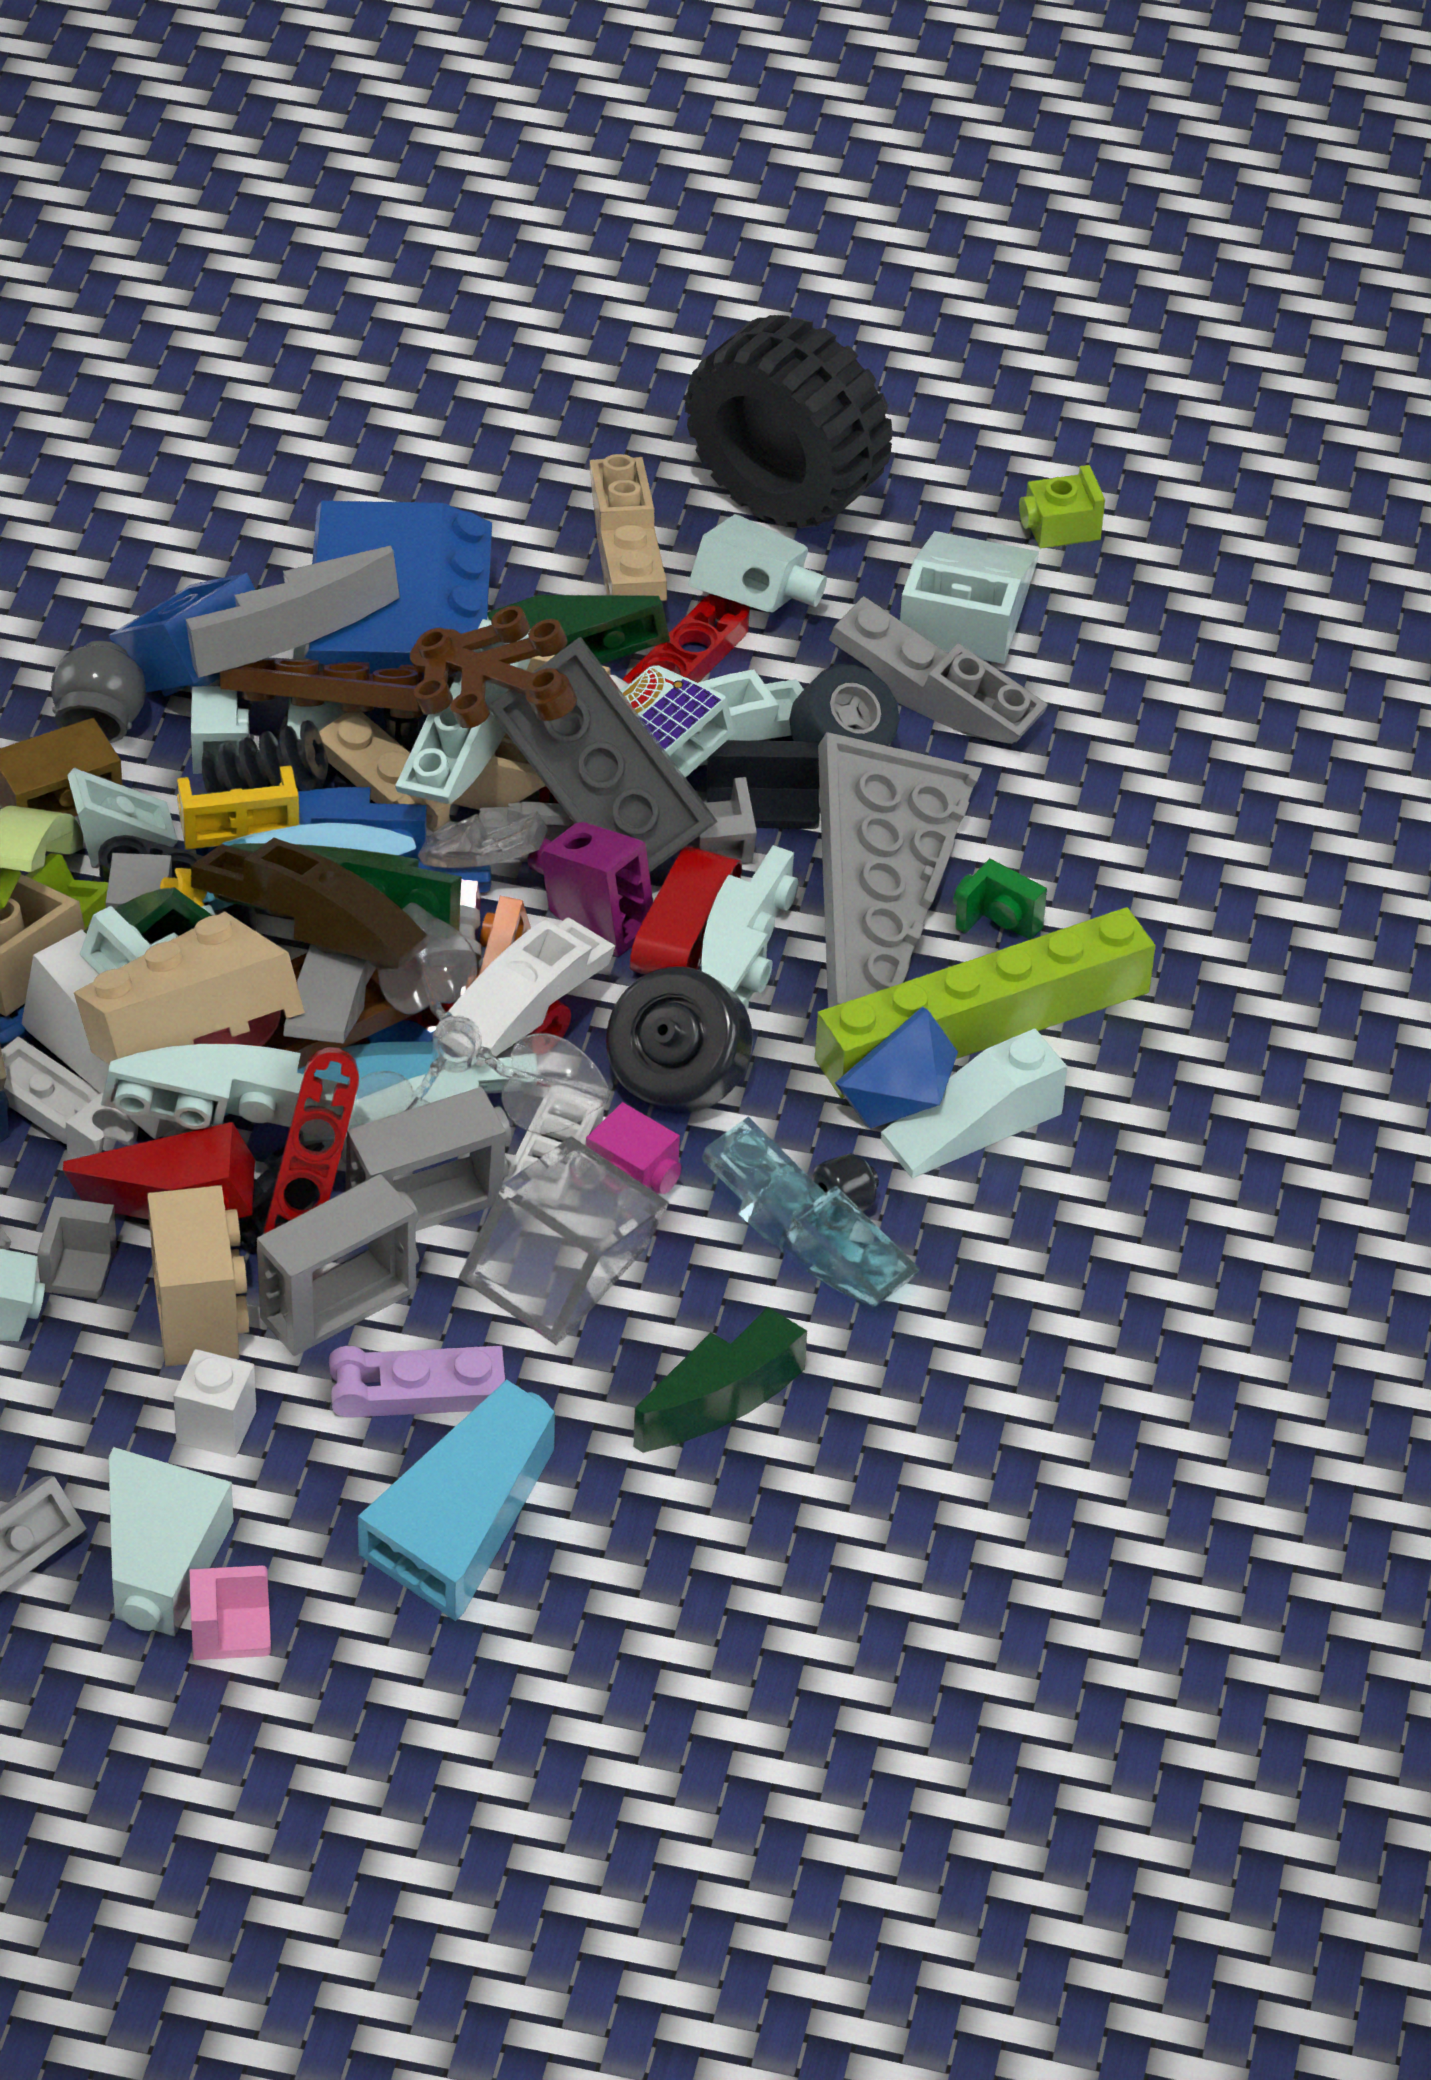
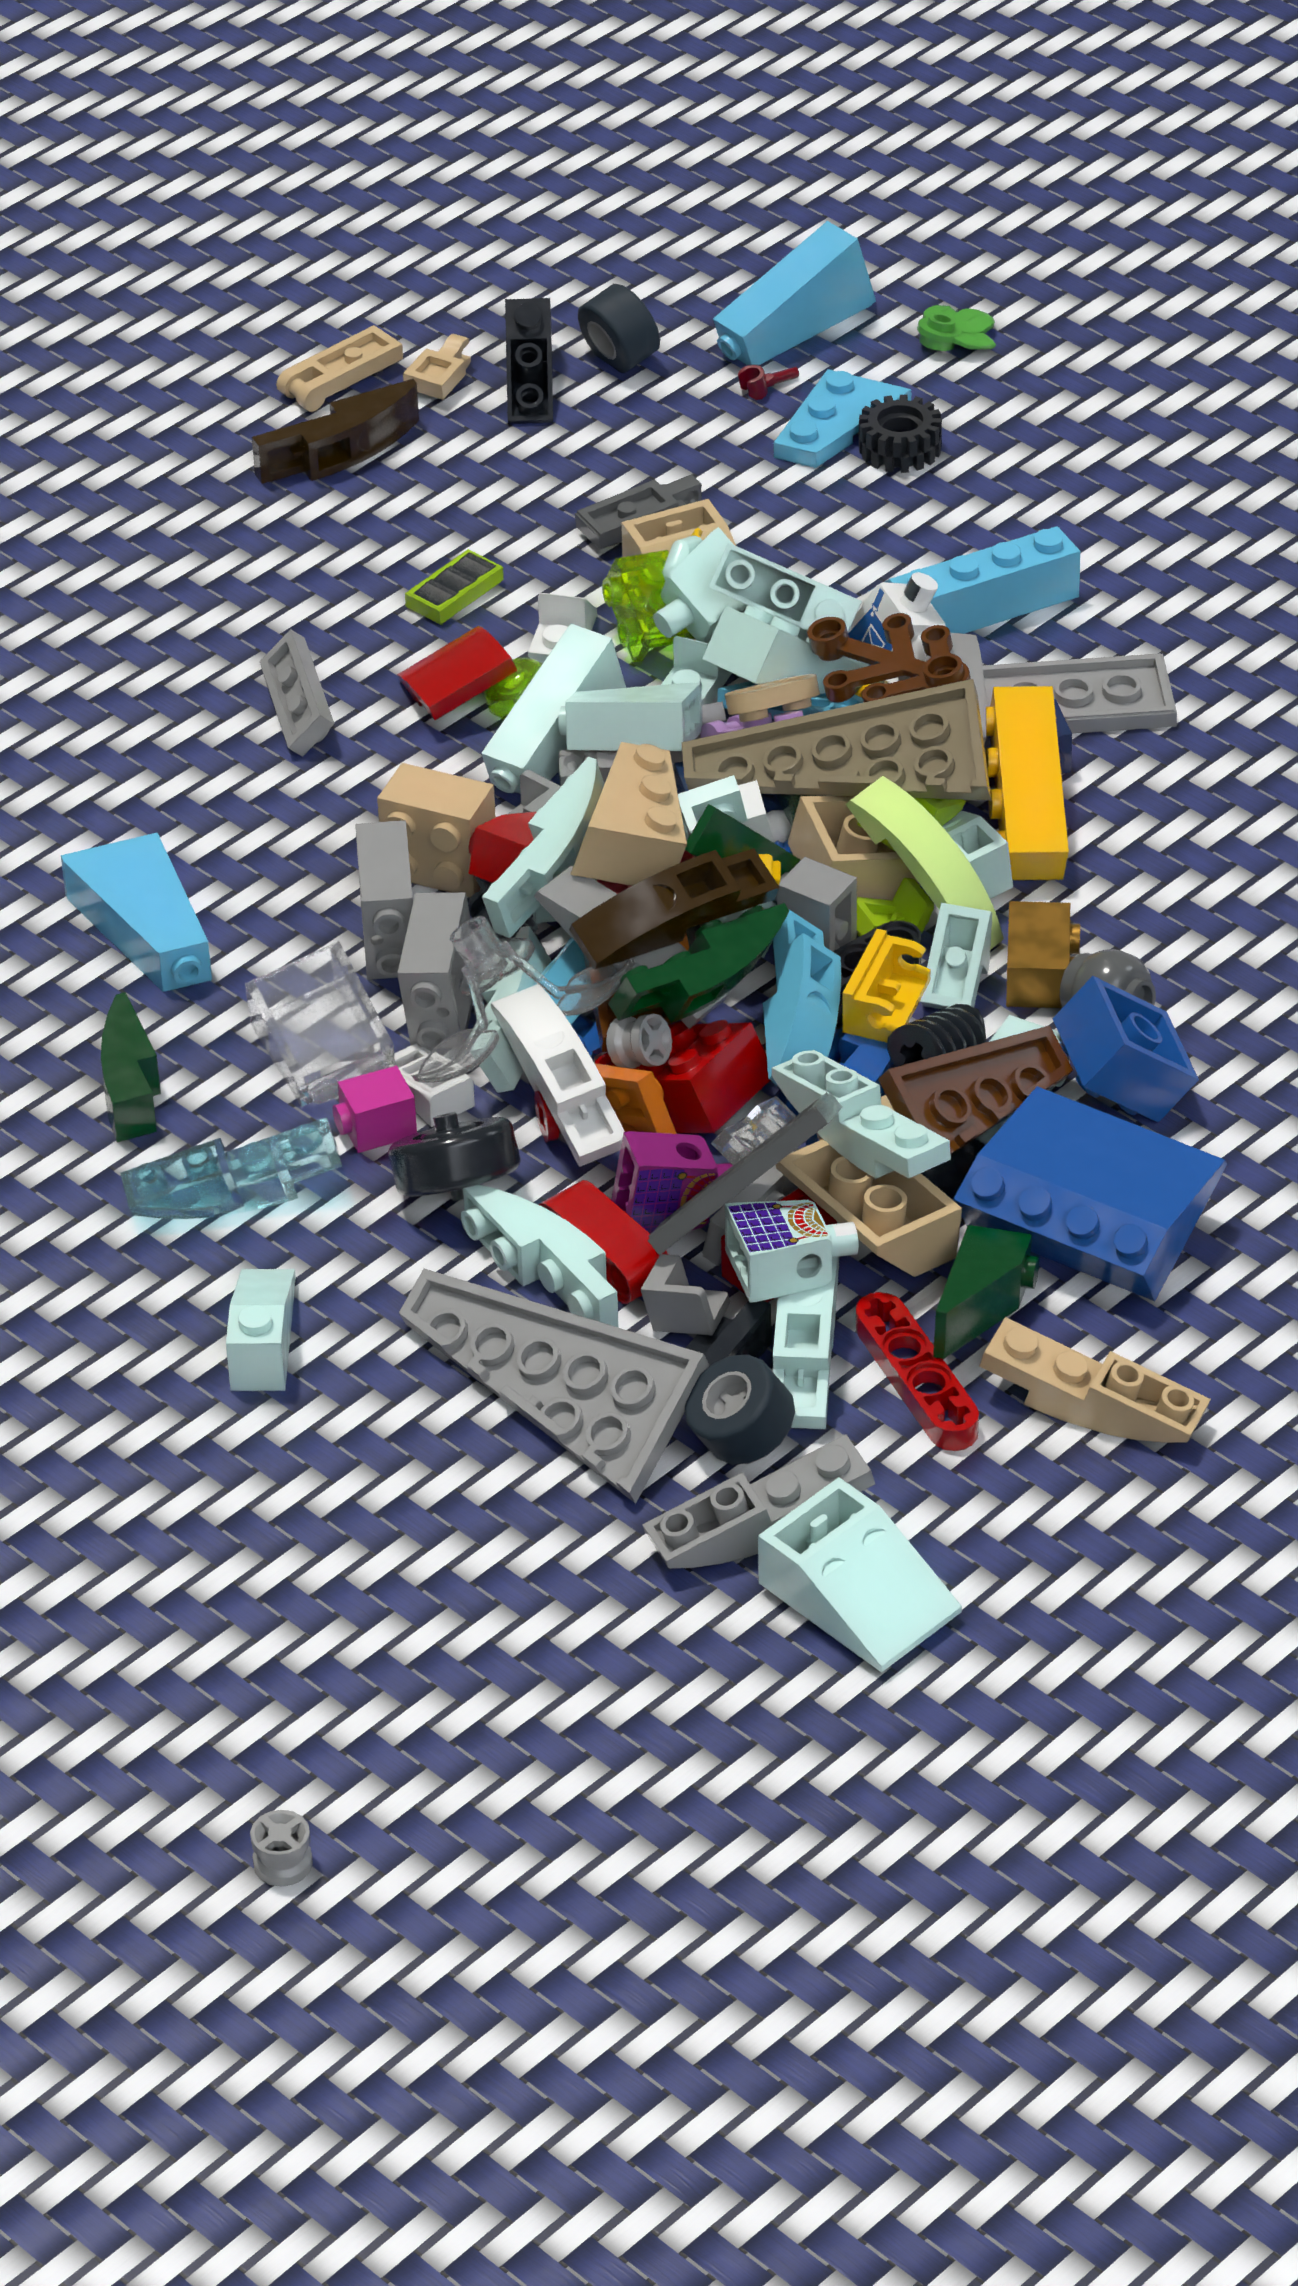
camera: 125 degrees right, 5 degrees down
light aqua slope [109,1447,234,1636] -> none
white brick [173,1349,256,1458] -> none
light grey slope [186,546,399,678] -> none
bright pink panel [189,1566,271,1660] -> none
red beam [263,1047,359,1234] -> none
lavender plate [329,1346,505,1417] -> none
reddish brown plant [410,606,577,728] -> none
black tyre [685,315,893,528] -> none
light aqua torso [688,514,827,612] -> none
black piece [812,1153,879,1219] -> none
lime brick [814,907,1156,1099] -> none
blue slope [835,1006,958,1129] -> none
green bracket [953,858,1047,940] -> none
lime brick [1019,465,1105,549] -> none

